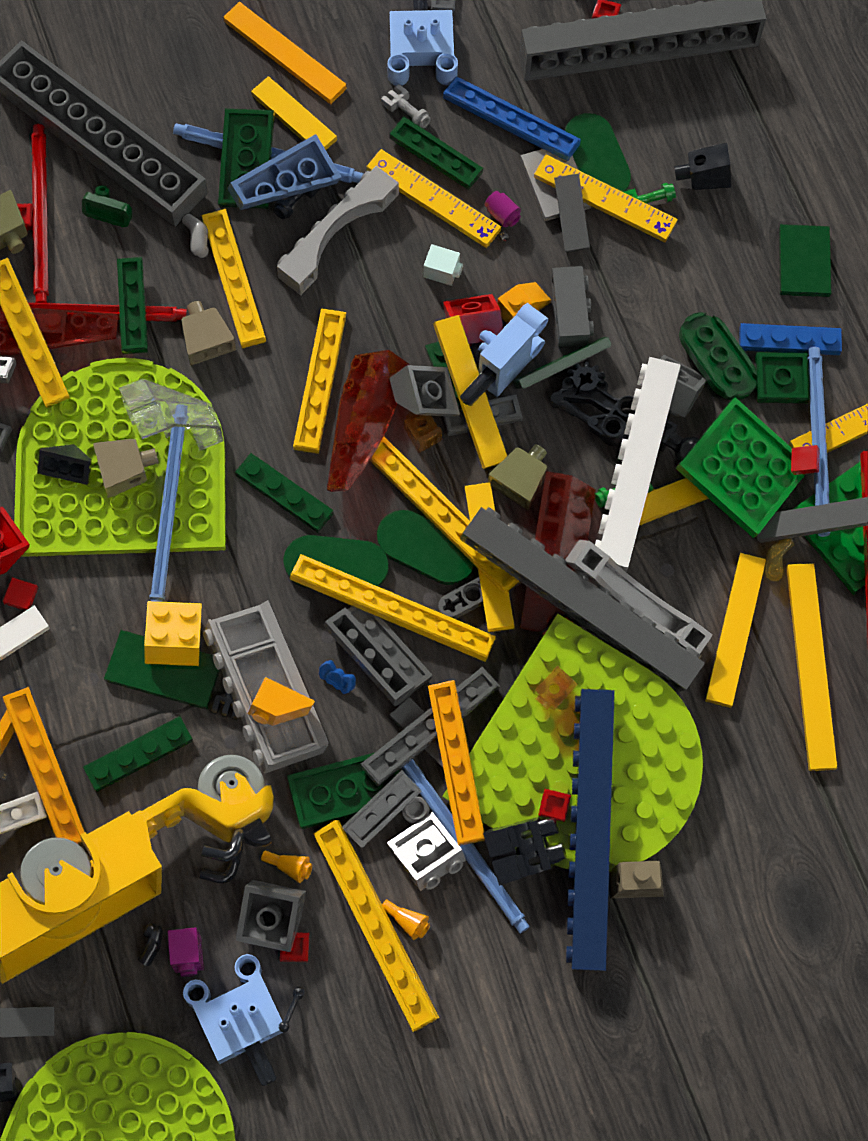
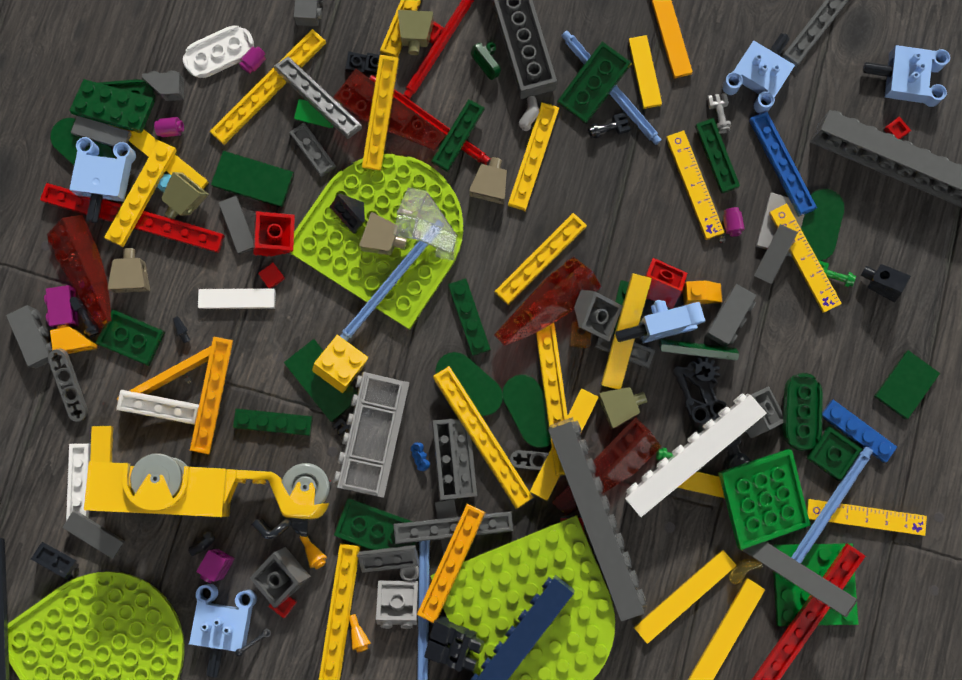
camera: 40 degrees right, 10 degrees up
medium blue wedge [227,134,342,210] -> none
light orange slope [248,677,315,726] -> none
light grey arch [277,166,399,295] -> none
light aqua brick [423,244,463,286] -> none
clear orange brick [535,666,578,711] -> none
red tile [538,788,571,822] -> none
light grey arch [565,540,712,654] -> none
red tile [791,445,820,475] -> none

